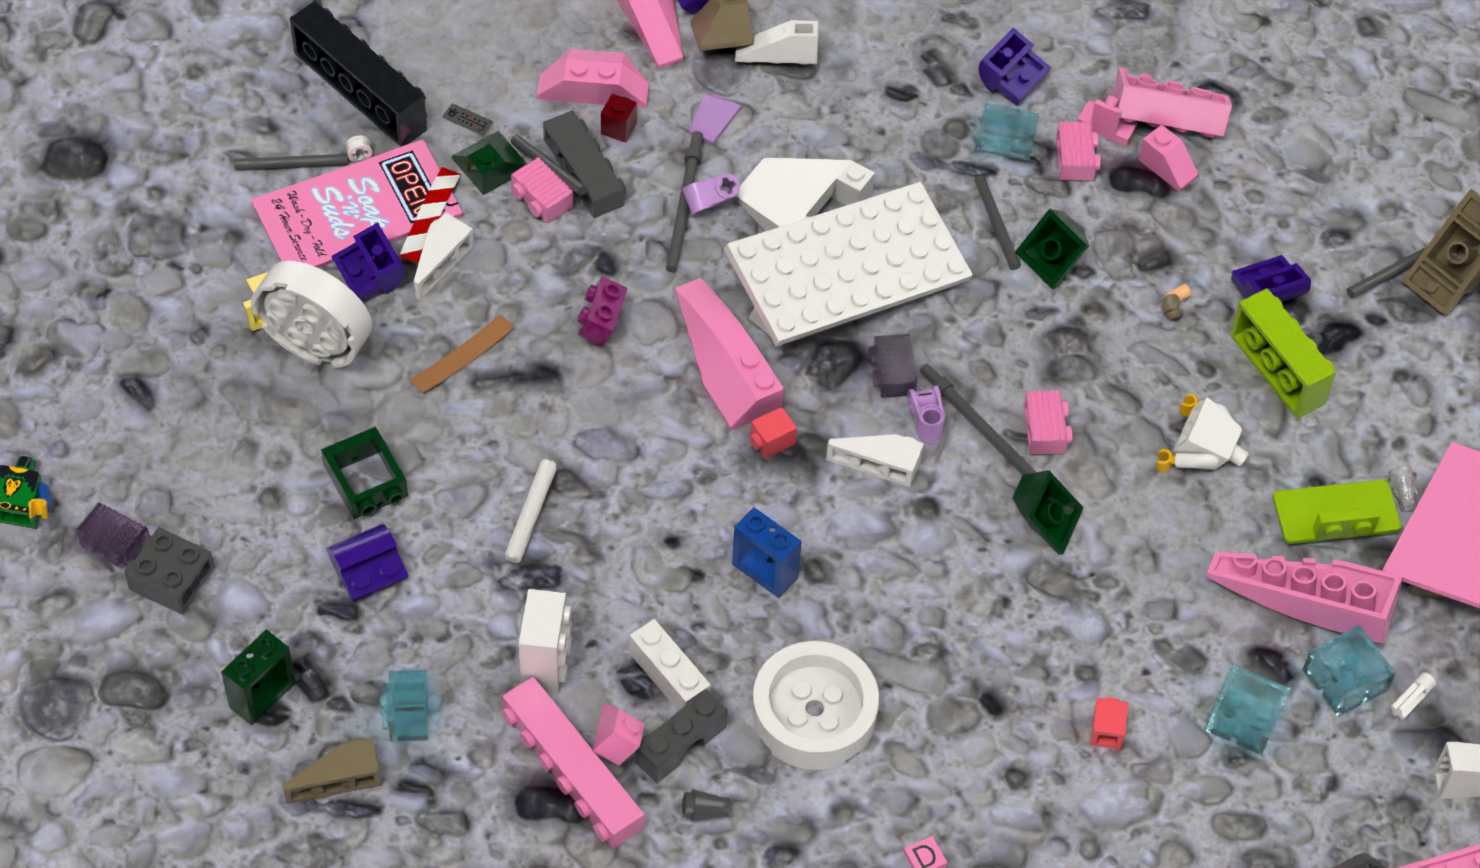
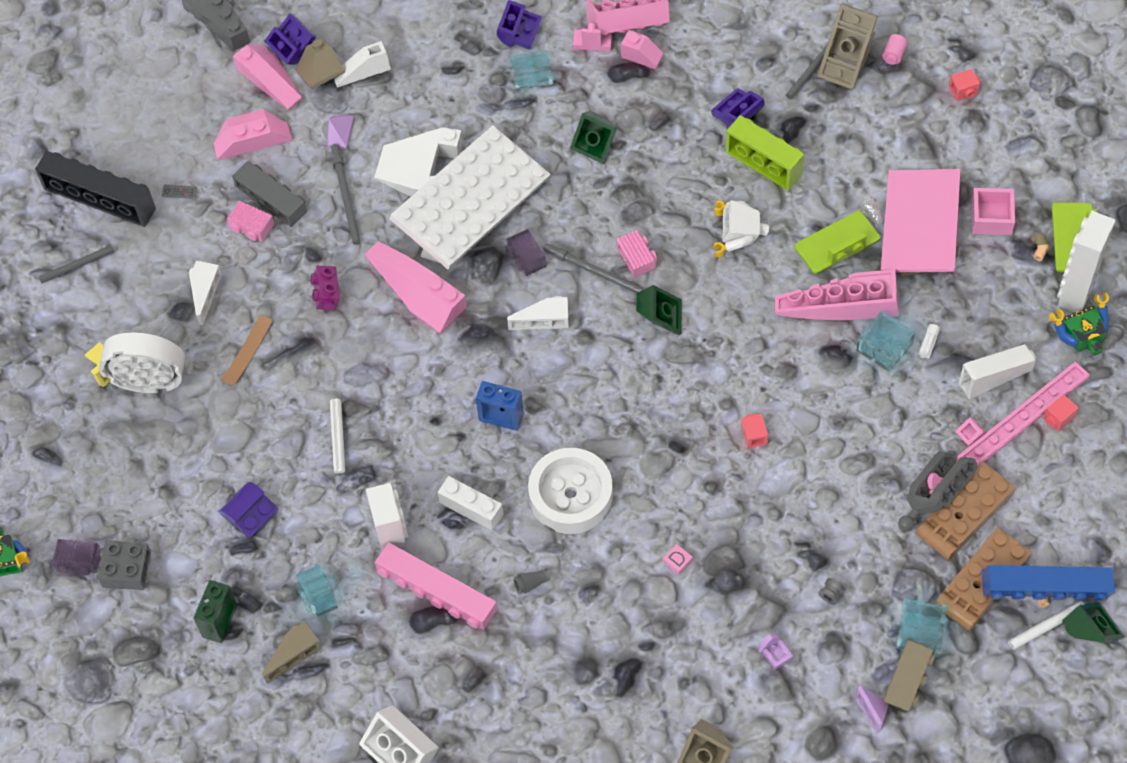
camera: 15 degrees left, 5 degrees up
bright pink piece [251,139,463,268] -> none
dark green window [321,426,408,520] -> none
dark purple brick [331,222,405,301] -> none
white bush [345,135,372,162] -> none
sticker [399,167,461,264] -> none
dark green slope [452,131,527,195] -> none
dark grey bar [511,134,587,196] -> none
bright pink slope [593,702,645,766] -> none
dark red brick [601,93,637,143] -> none
dark grey arch [636,689,728,784] -> none
lavender piece [682,173,740,215] -> none
coral brick [749,407,797,459] -> none
lavender piece [907,385,945,443] -> none
dark grey bar [974,176,1021,270] -> none
bright pink brick [1056,121,1100,180] -> none
dark tan arm [1161,284,1191,320] -> none
clear light blue piece [1204,663,1291,755] -> none
none -> bright pink slope [955,417,987,446]

